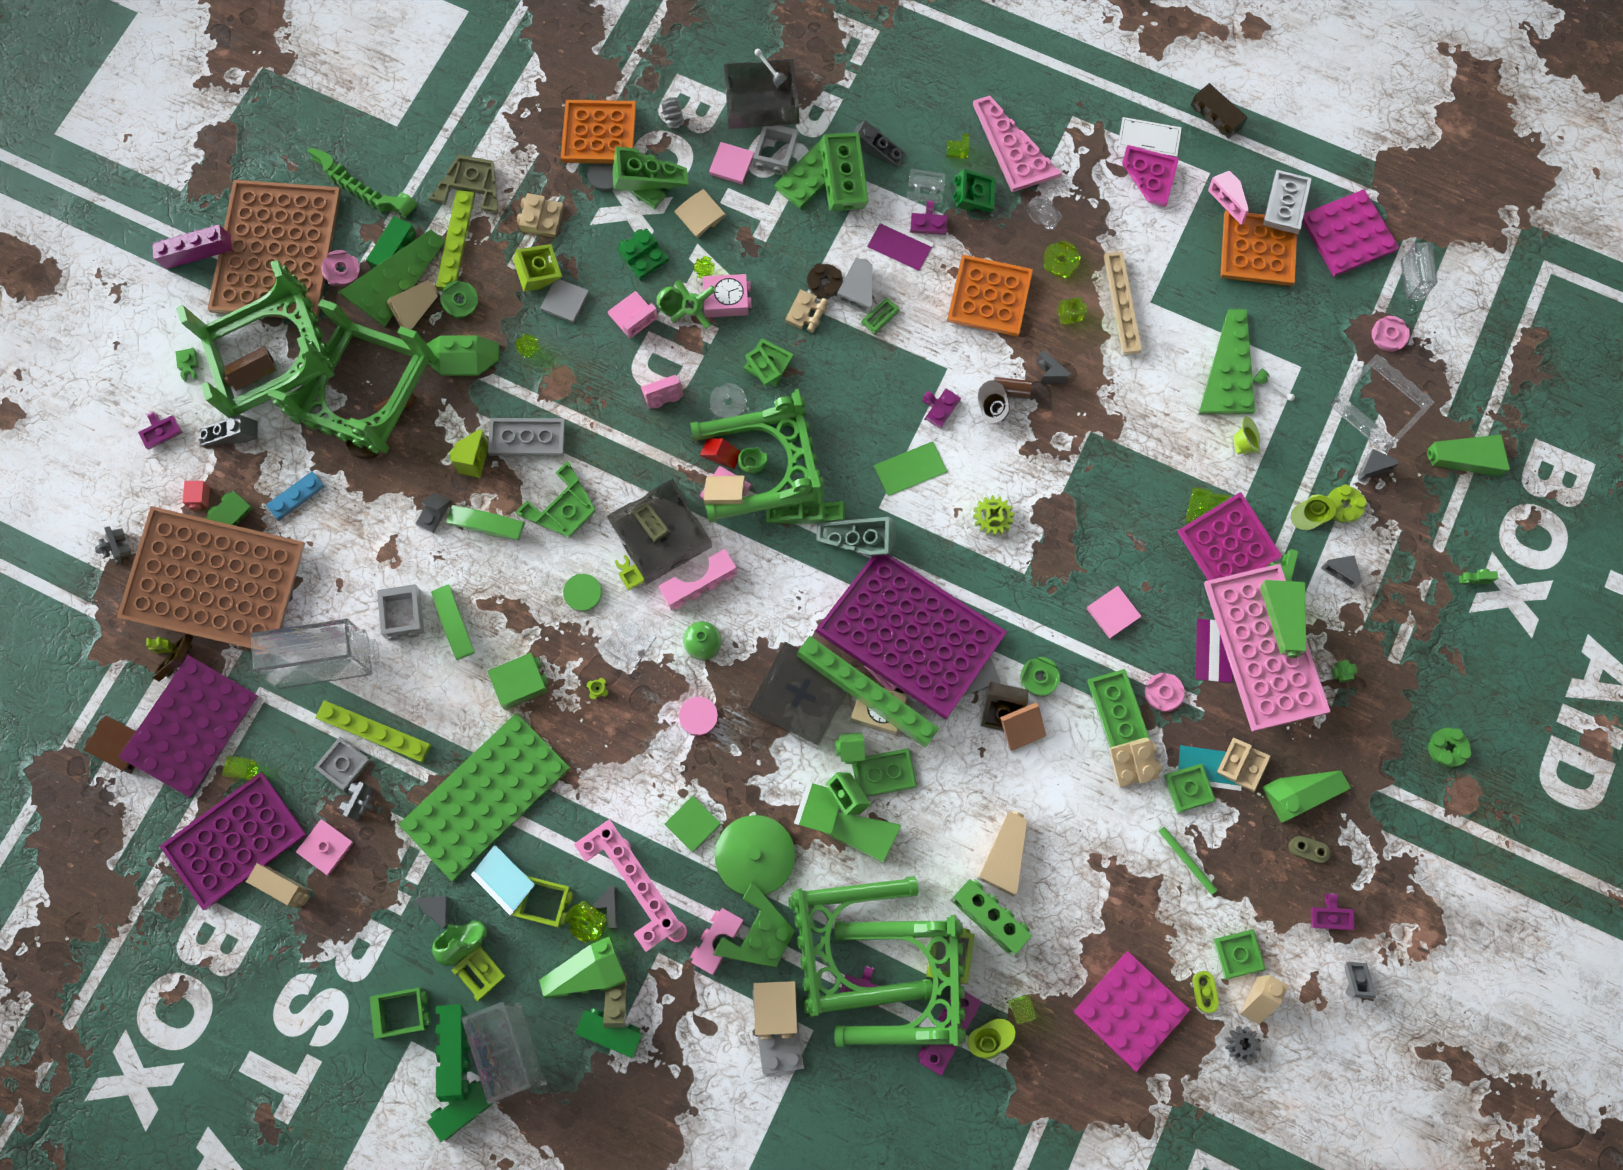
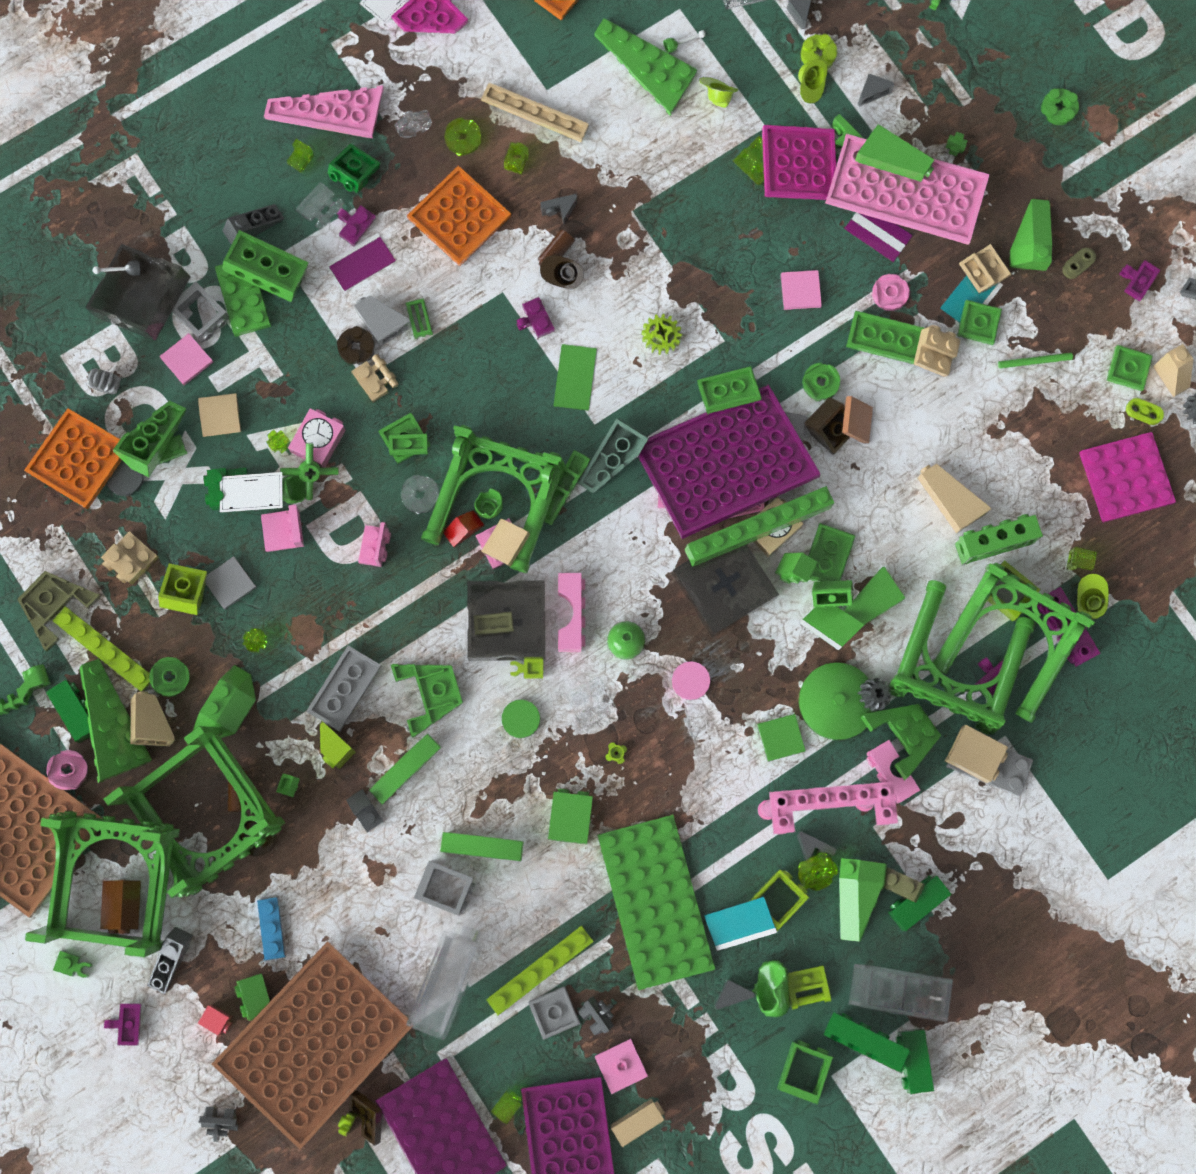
camera: 65 degrees left, 5 degrees up
none -> white sticker [220,472,282,512]
none -> bright green plate [276,774,300,797]
none -> bright green tile [697,366,761,414]
none -> dark grey gear [857,678,892,711]

